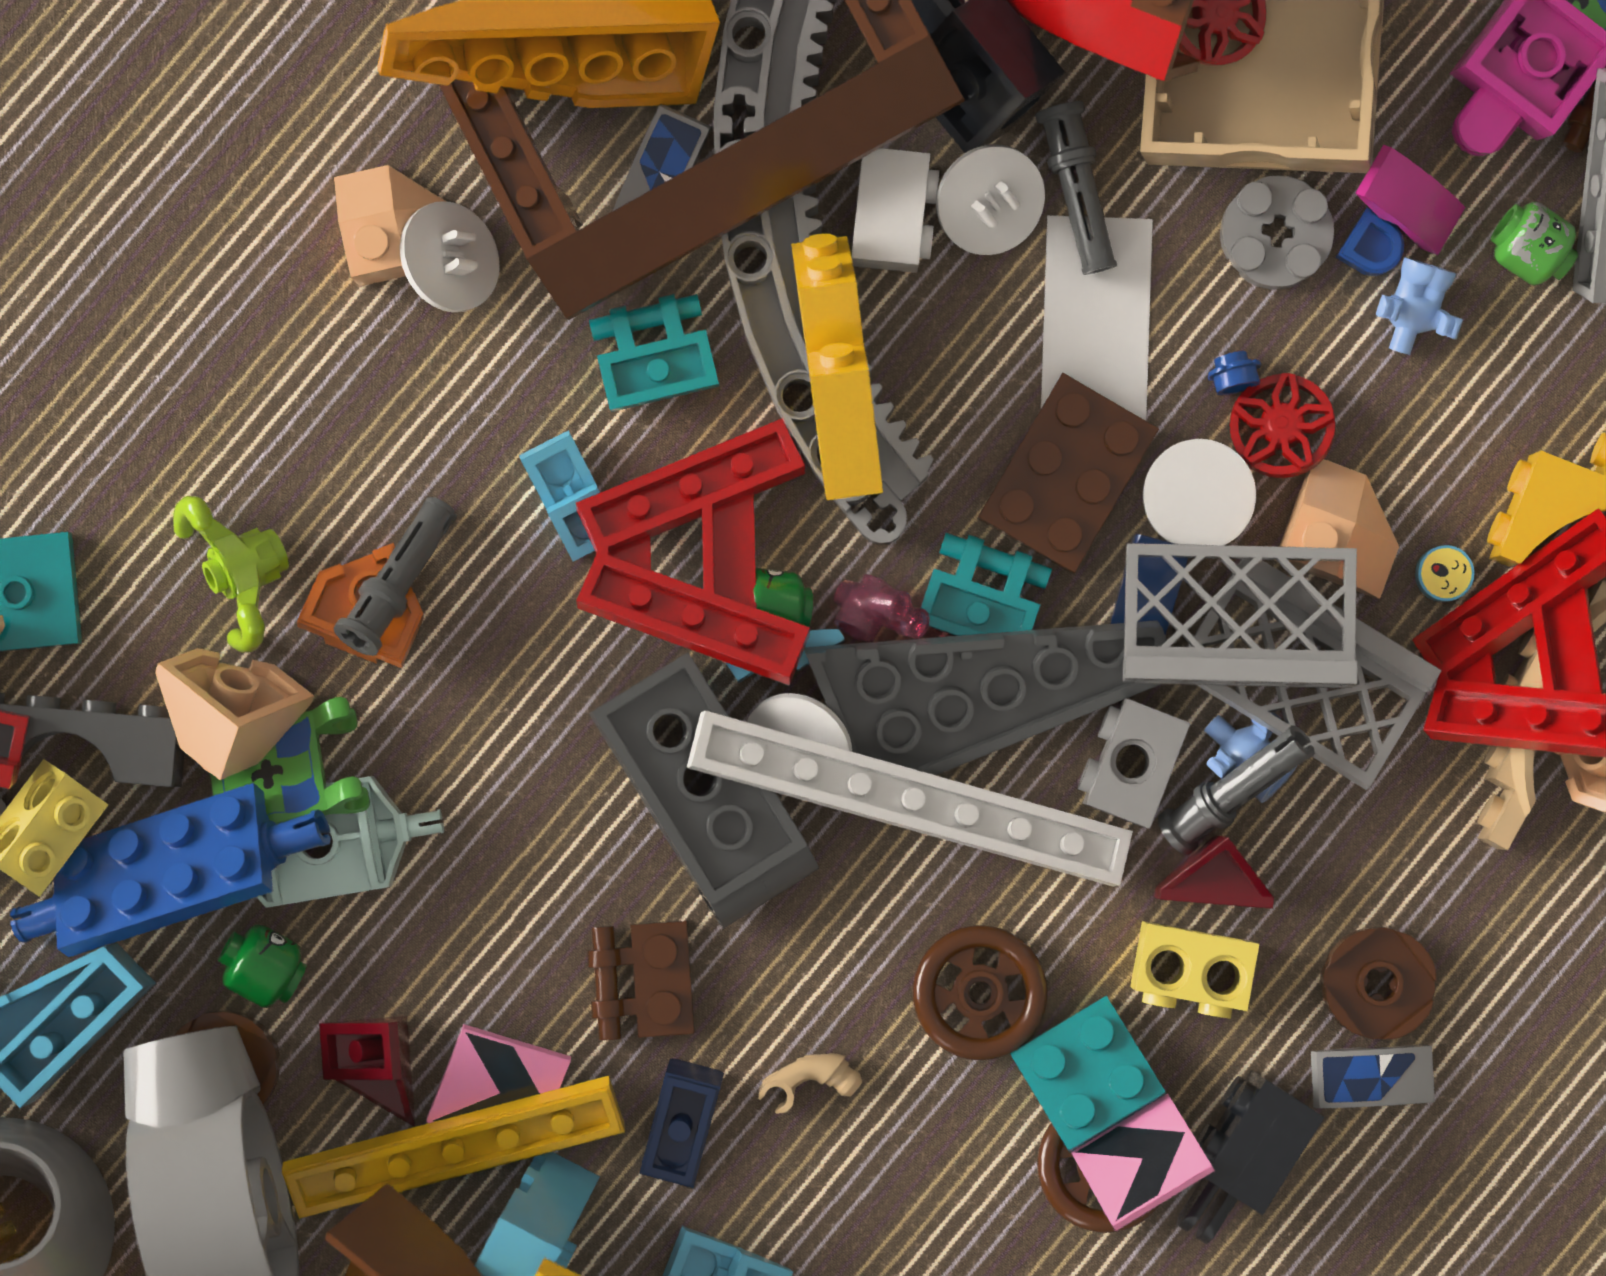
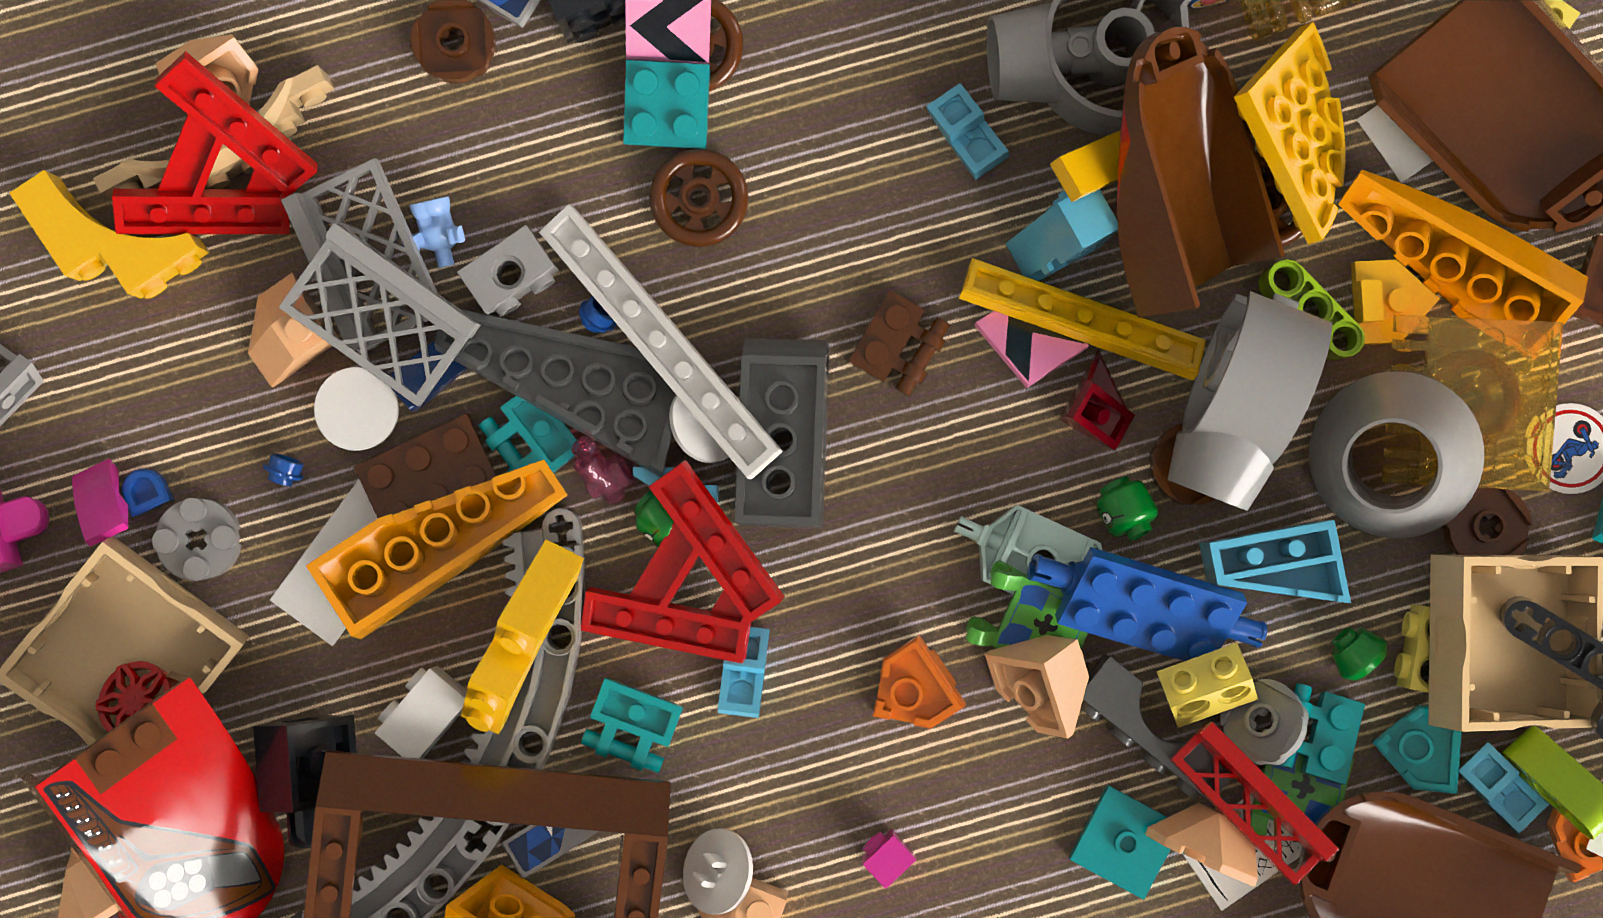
camera: 150 degrees left, 0 degrees up
lime piece [173,496,289,653] -> none
dark grey pin [333,497,457,656] -> none
dark blue slope [639,1058,724,1188] -> none
tan piece [758,1053,862,1114] -> none
white piece [936,144,1045,255] -> none
dark grey pin [1035,101,1117,275] -> none
light yellow brick [1130,921,1259,1019] -> none
dark red slope [1154,835,1274,909] -> none
dark grey pin [1158,725,1315,855] -> none
red wheel [1229,373,1336,478] -> none
light blue piece [1376,257,1463,355] -> none
light yellow tile [1415,545,1474,602] -> none
bright green head [1491,201,1578,286] -> none
none -> light orange wedge [306,459,567,639]
none -> blue plate [578,296,616,333]
none -> dark pink plate [861,829,916,889]

